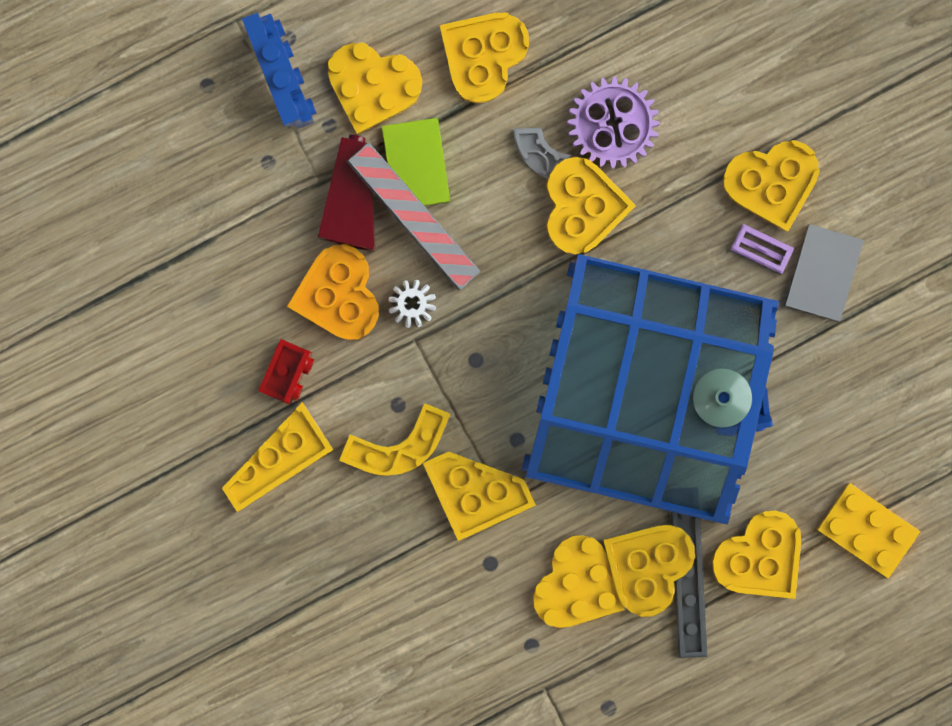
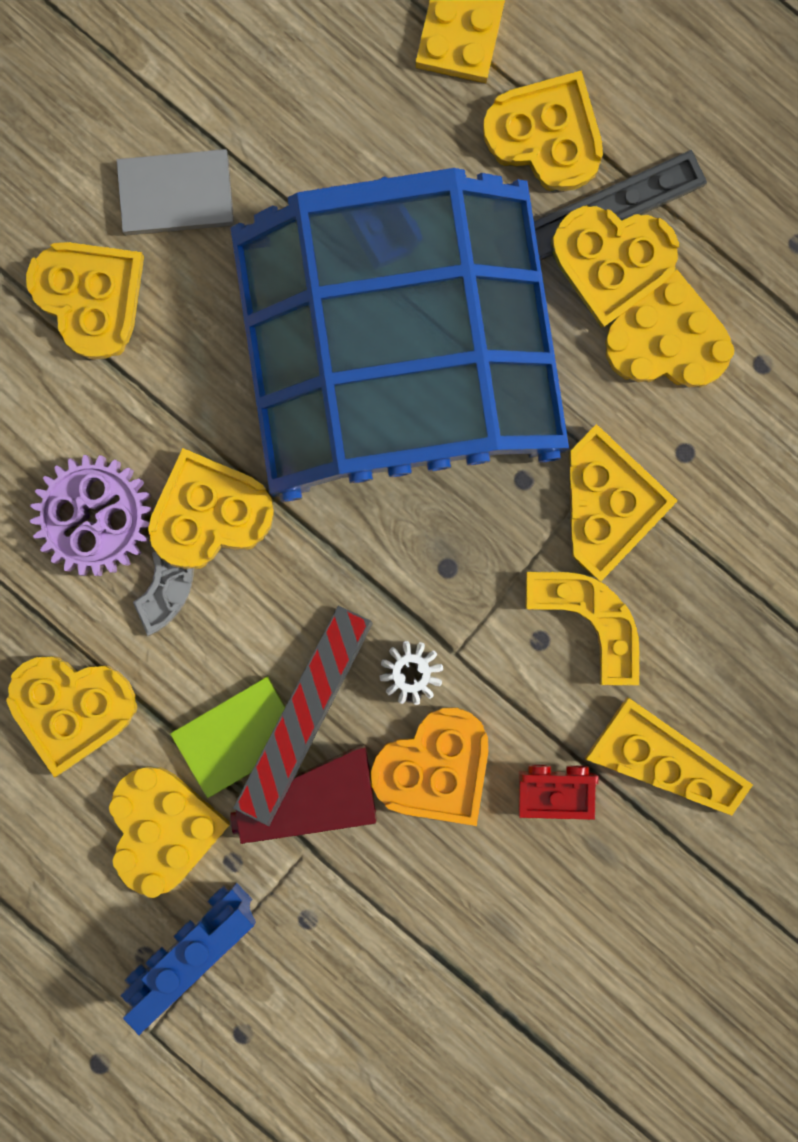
camera: 110 degrees left, 0 degrees up
sand green dish [693,369,752,428] -> none
lavender tile [730,224,794,274] -> none

